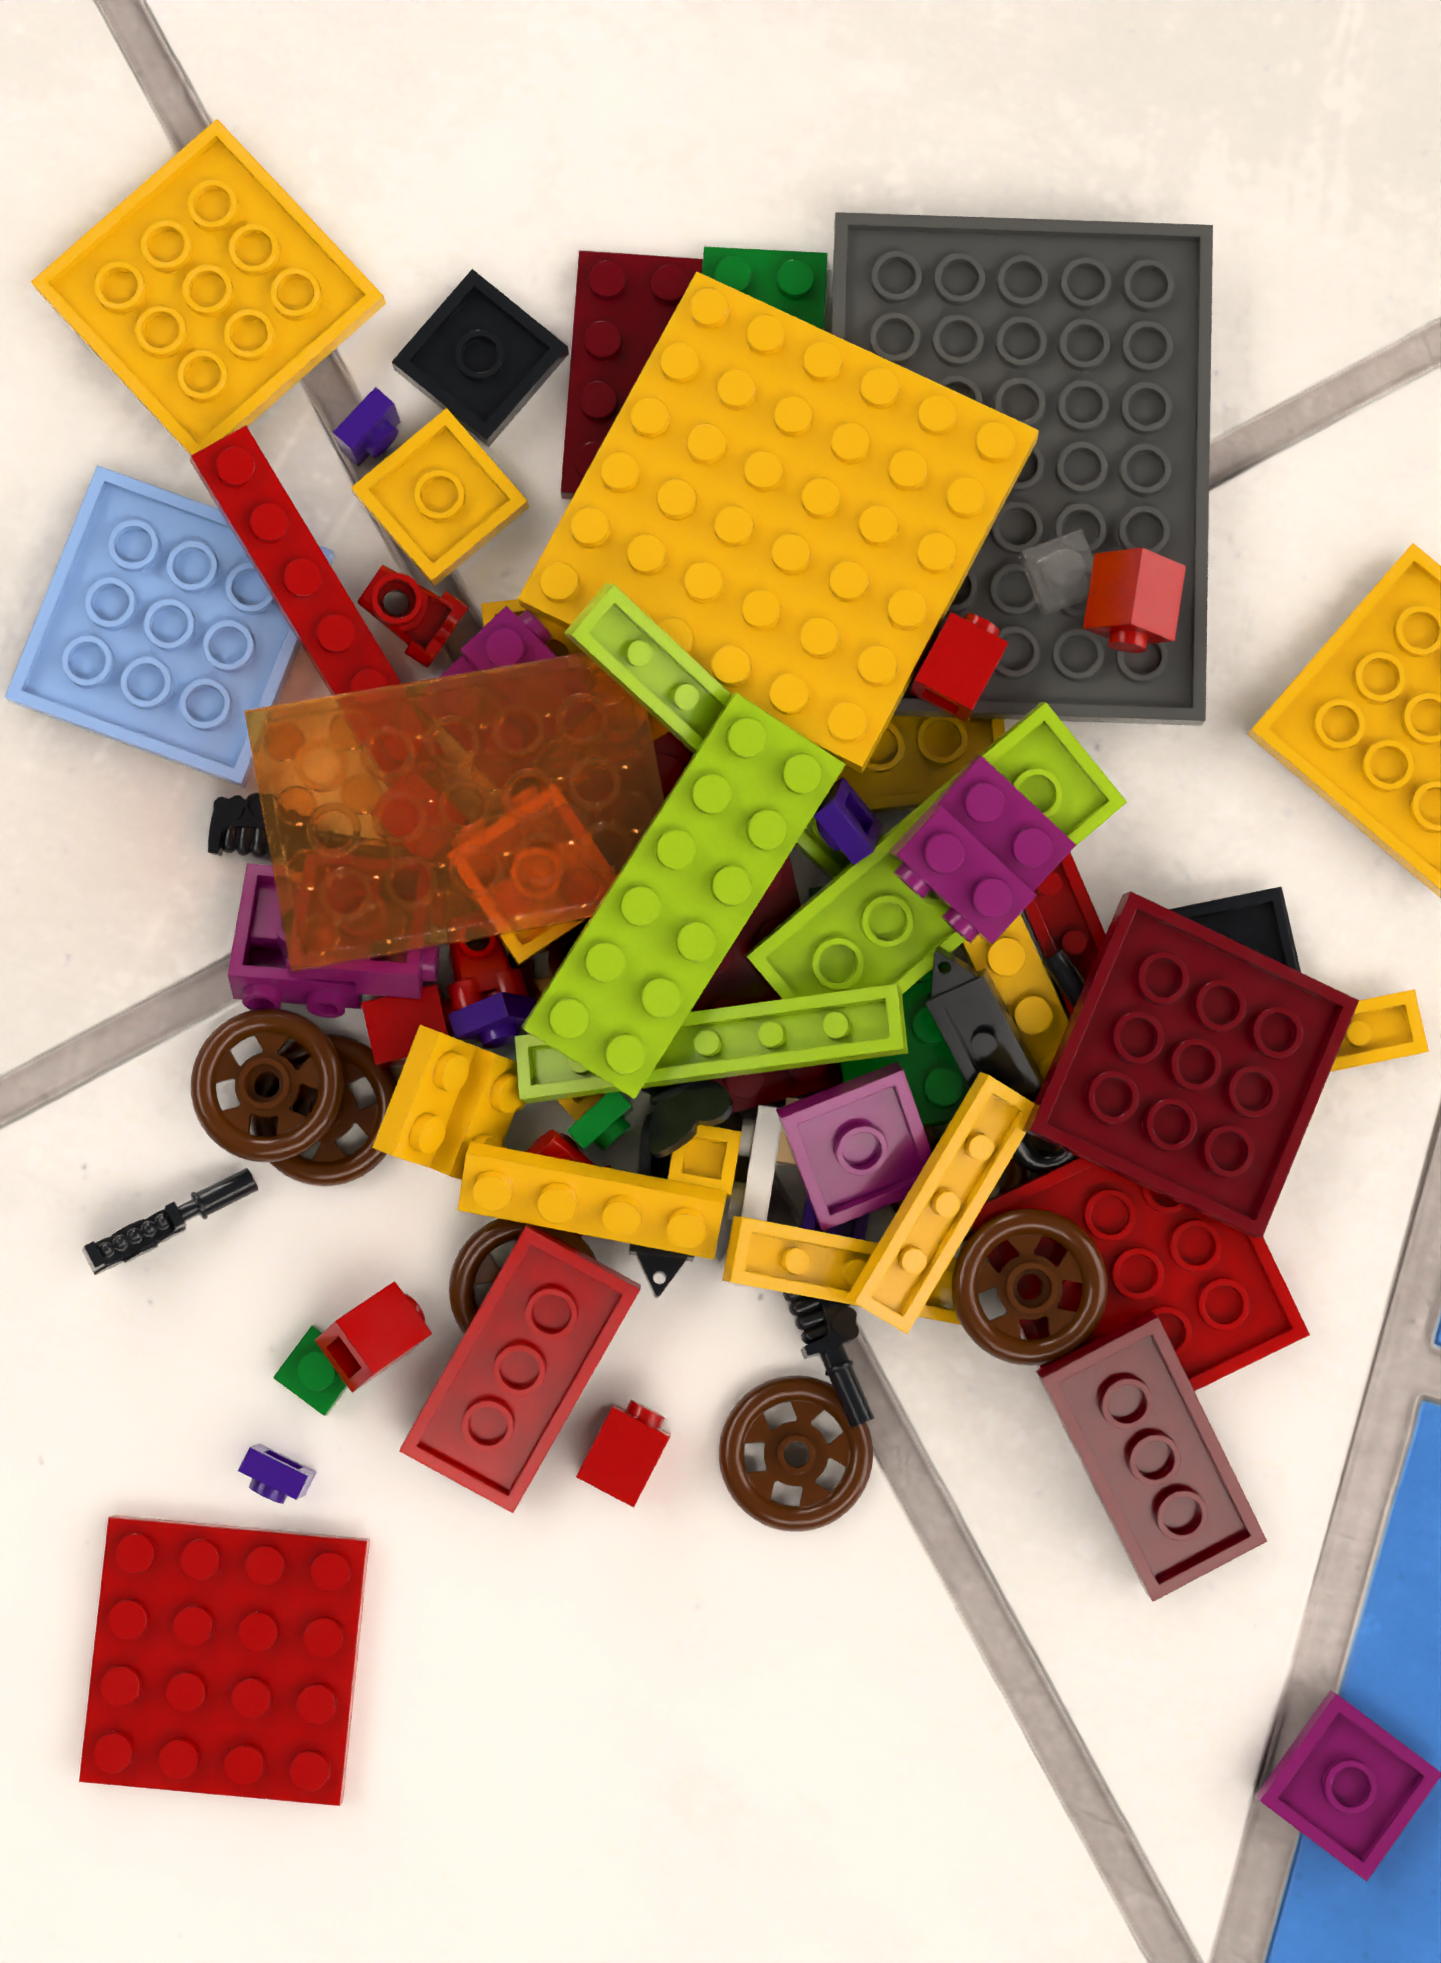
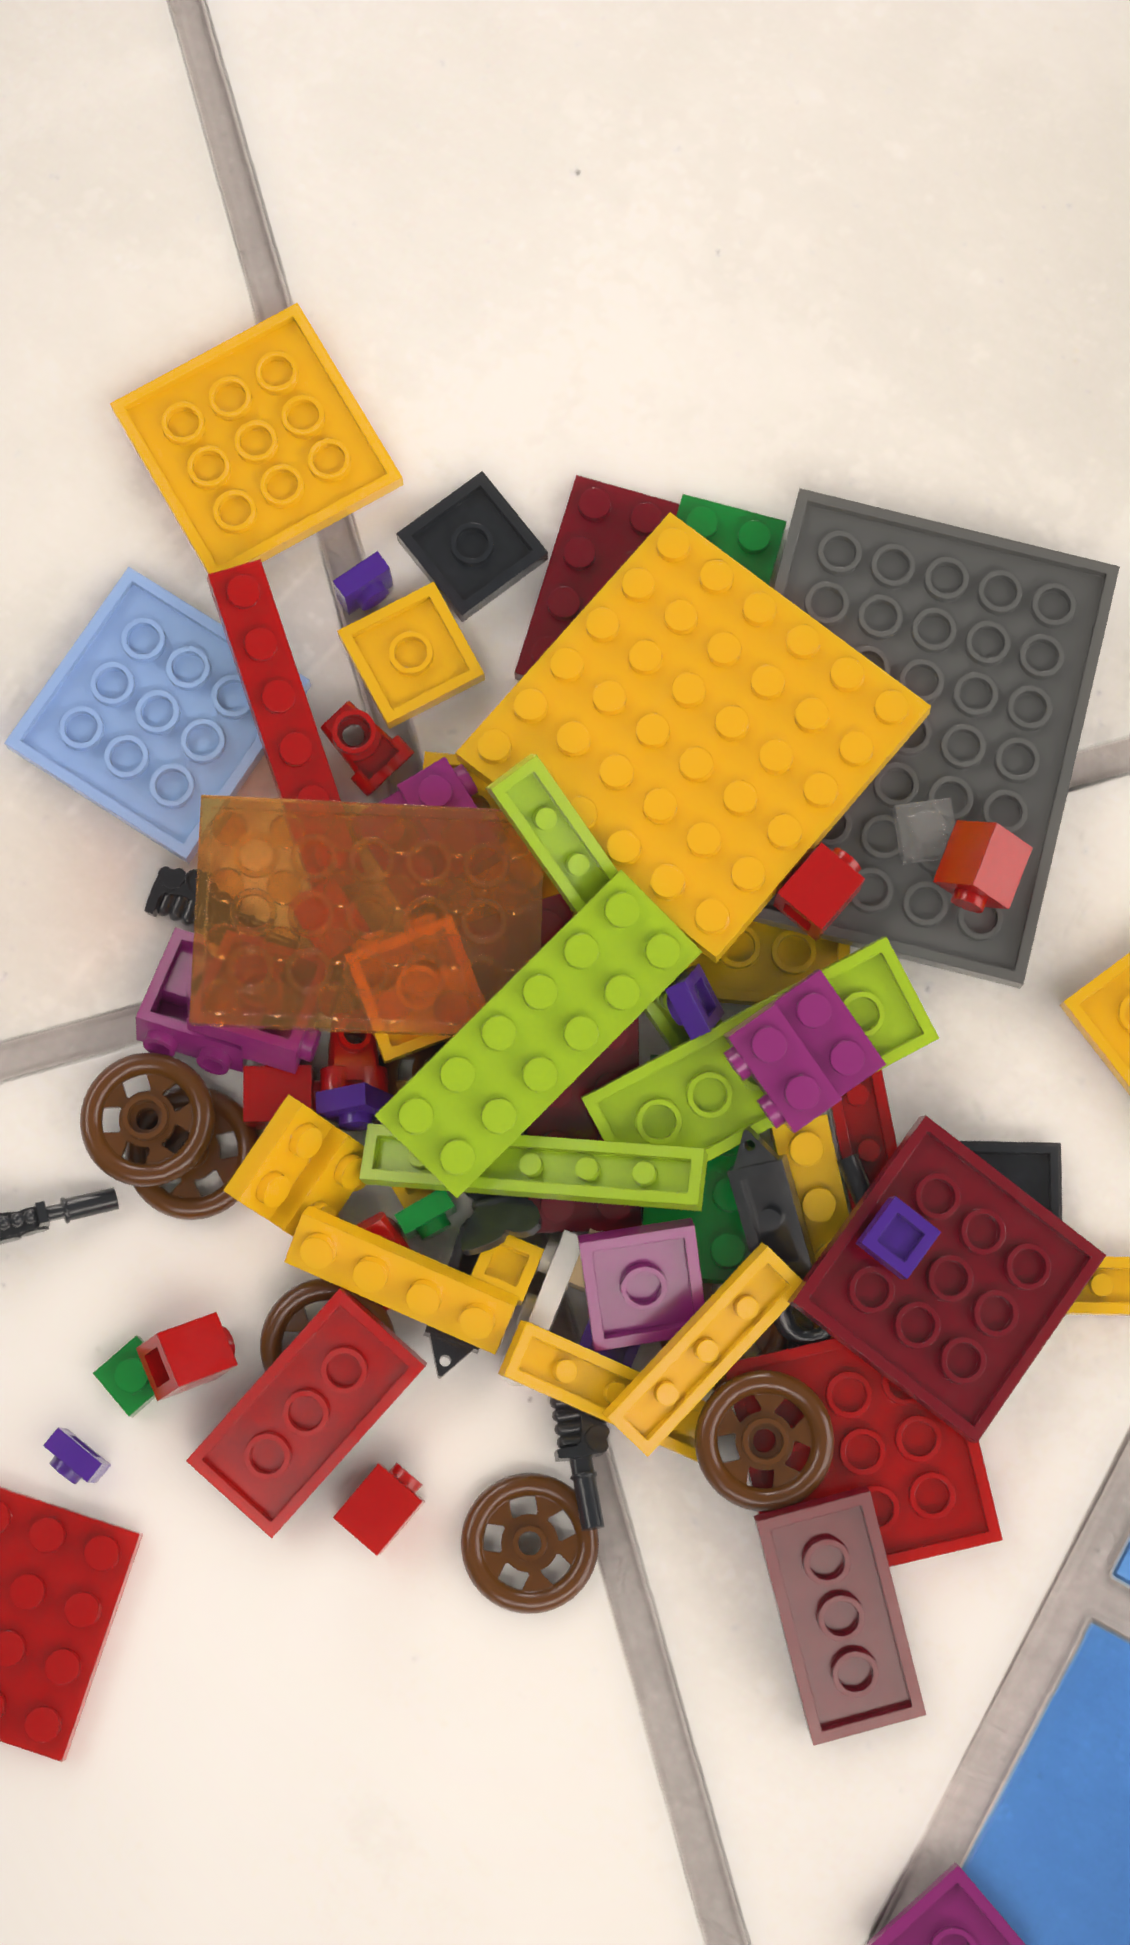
camera: 15 degrees right, 5 degrees down
none -> dark purple plate [855,1196,941,1279]

